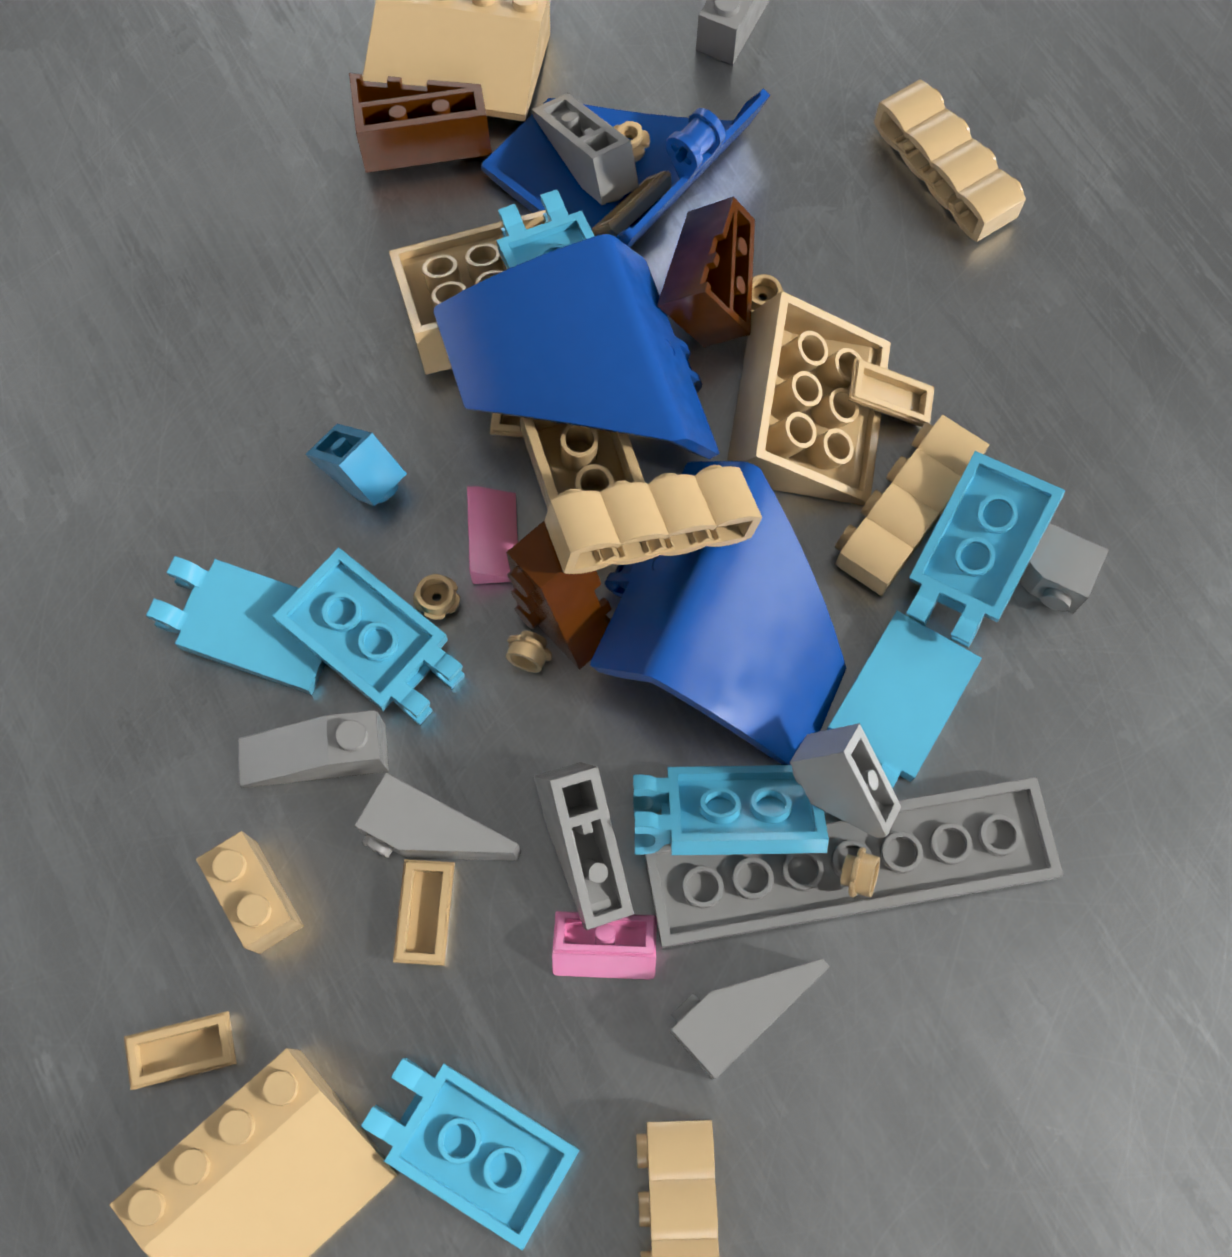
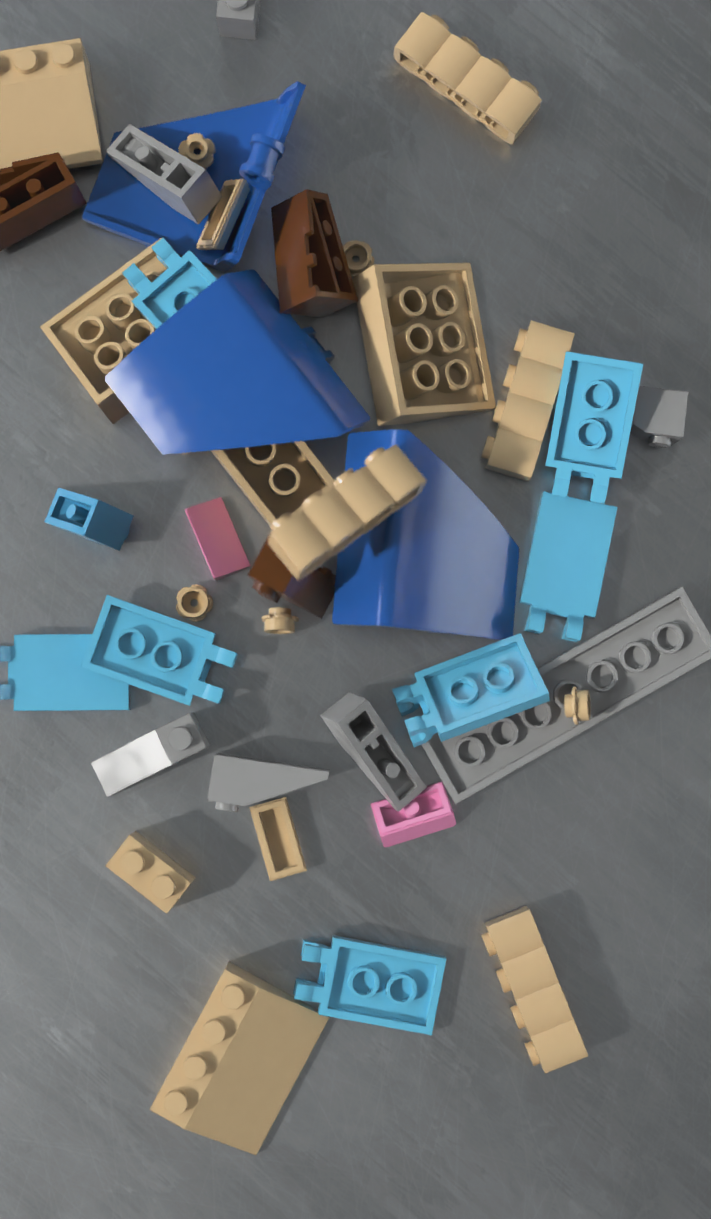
camera: 20 degrees left, 15 degrees up
tan tile [124,1011,237,1090] -> none
light grey slope [669,959,830,1079] -> none
light grey slope [790,723,901,838] -> none
tan tile [848,357,934,427] -> none

